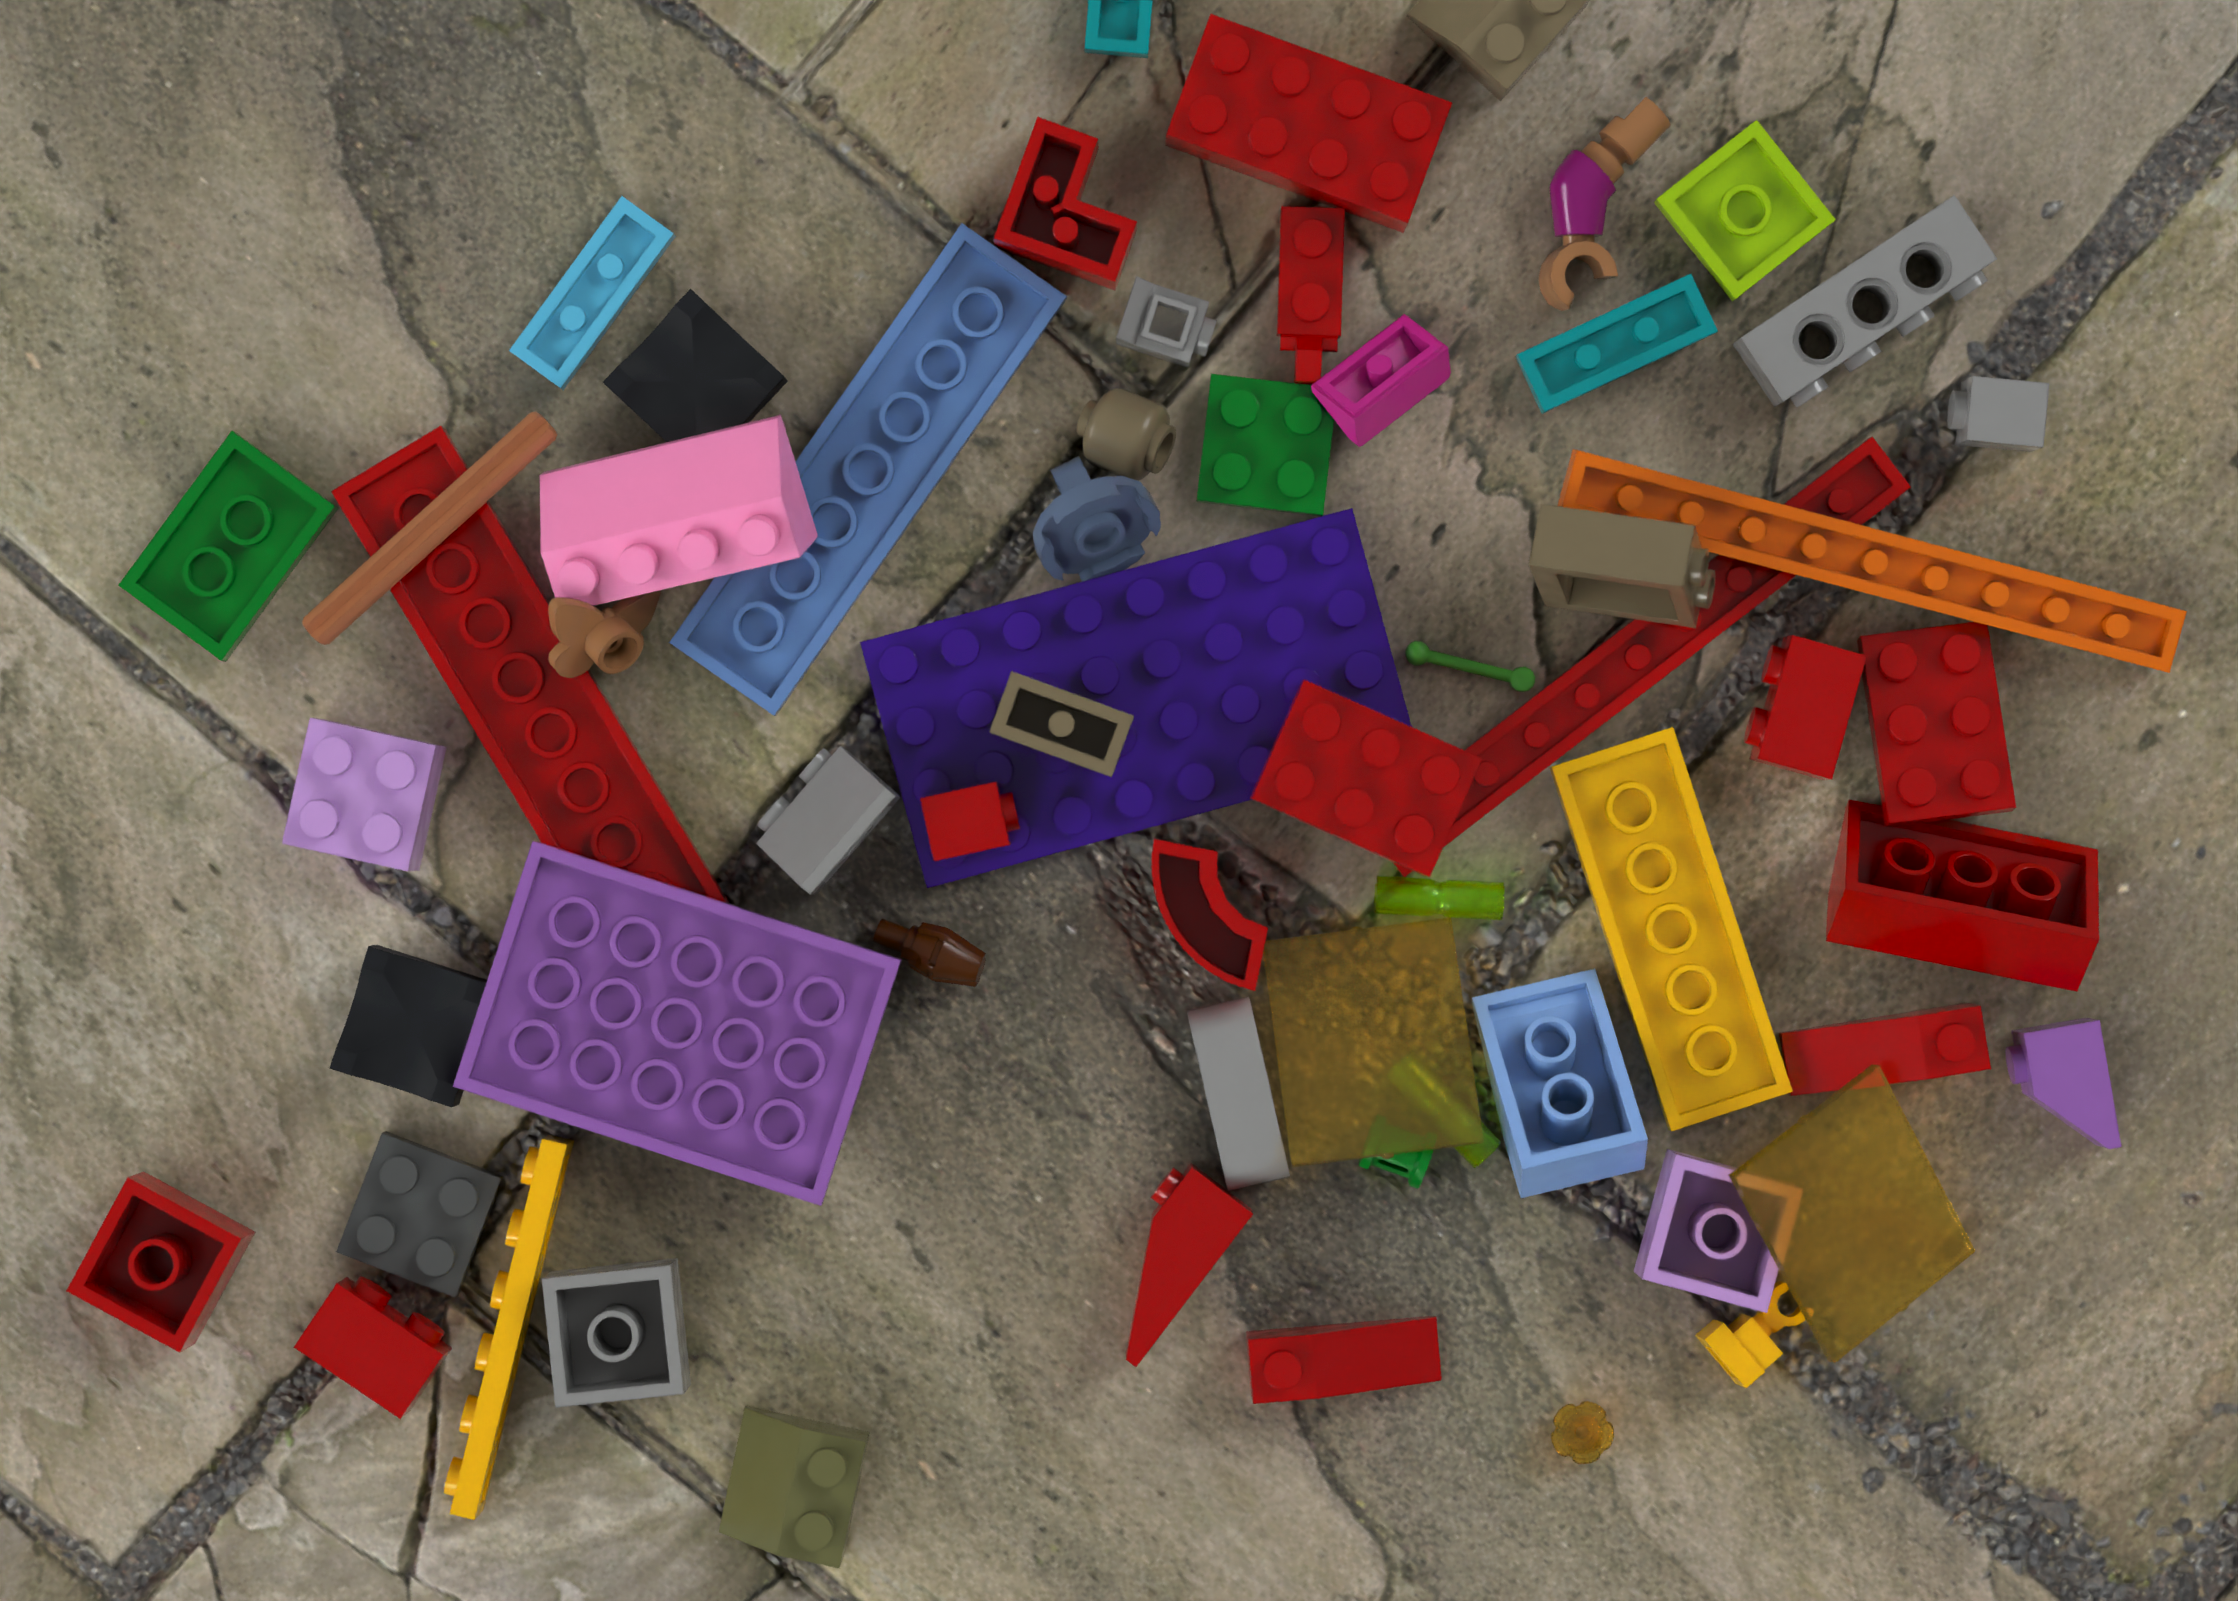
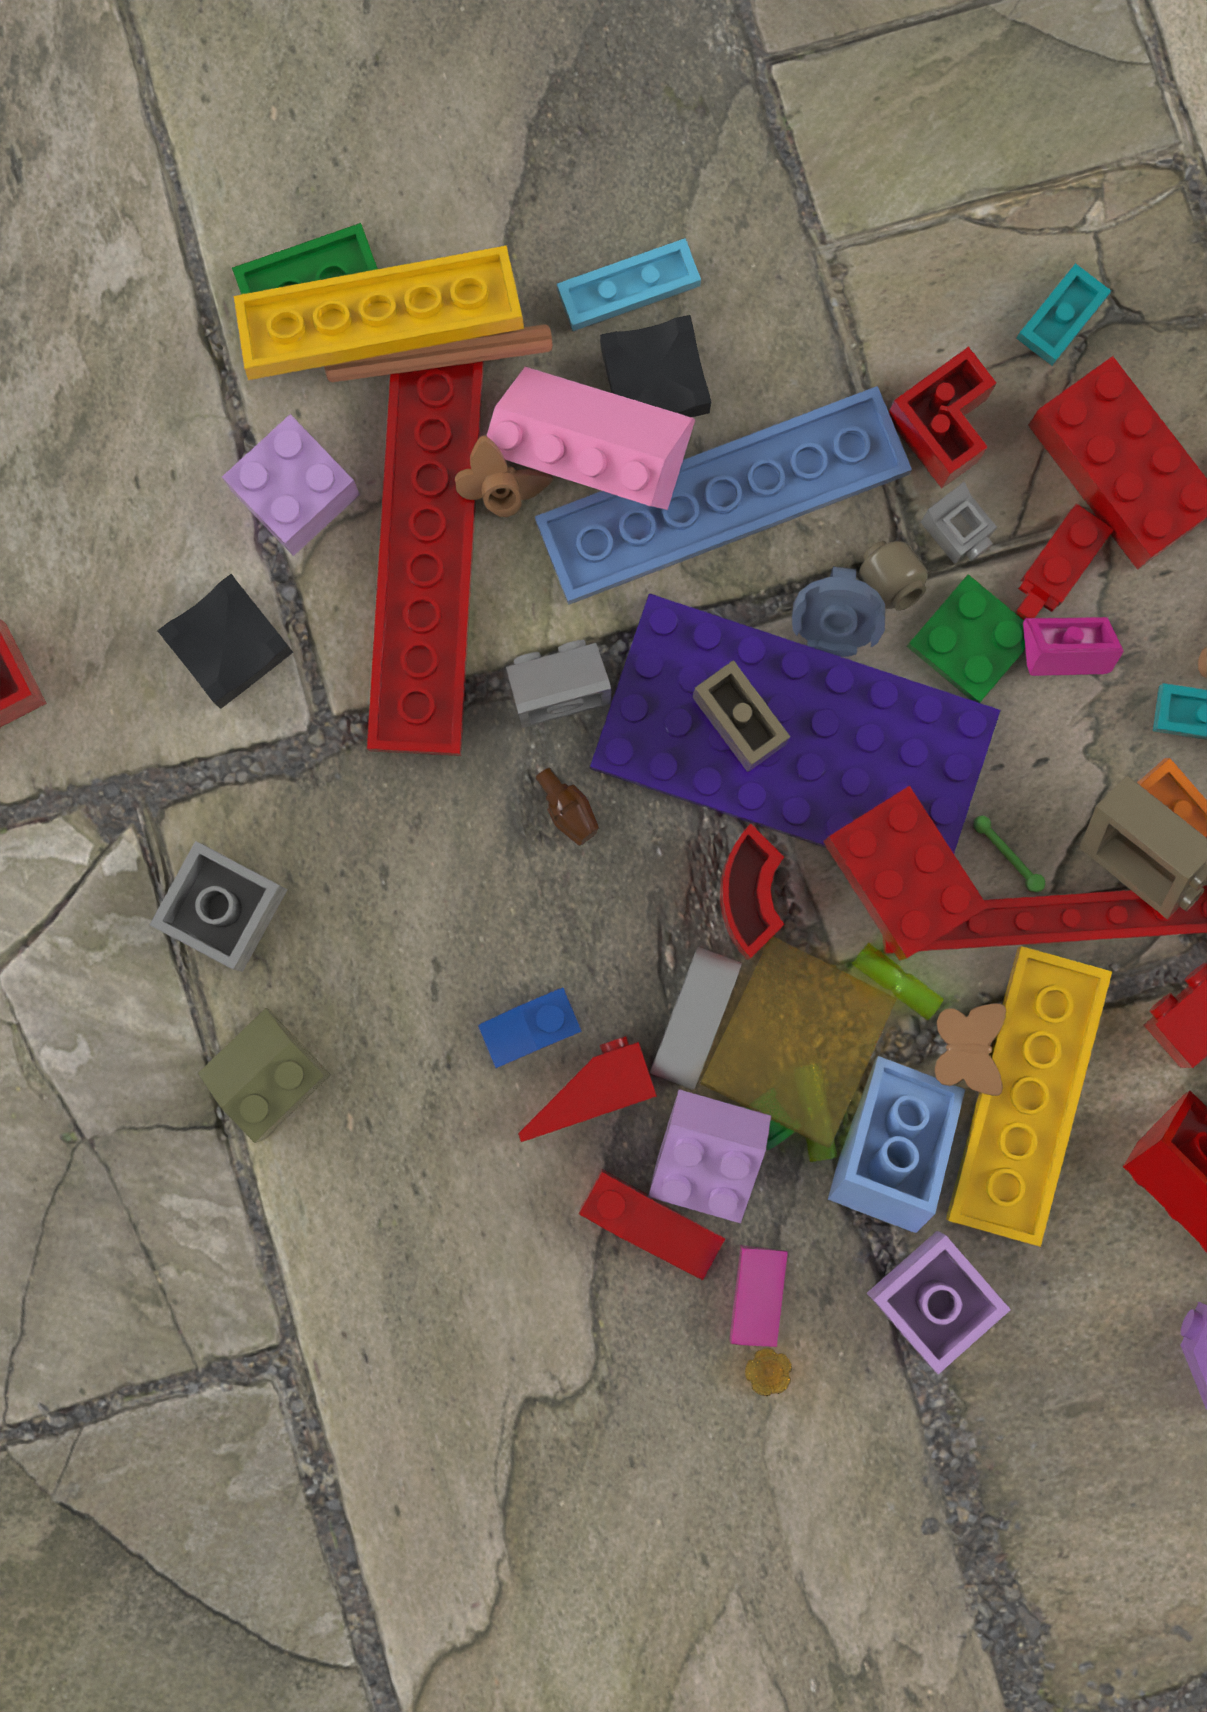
camera: 30 degrees right, 5 degrees down
red brick [294,1276,452,1419] -> none
dark grey plate [336,1131,504,1298] -> none
yellow plate [444,1135,574,1520] -> none
medium lavender plate [453,841,902,1206] -> none
red brick [920,782,1020,861] -> none
yellow piece [1695,1281,1811,1388] -> none
clear yellow piece [1729,1064,1976,1363] -> none
red slope [1779,1002,1991,1096] -> none
none -> yellow plate [234,245,524,380]
none -> blue slope [478,987,582,1068]
none -> lavender brick [648,1090,771,1223]
none -> dark pink slope [729,1245,788,1347]
none -> medium nougat animal [934,1003,1006,1096]

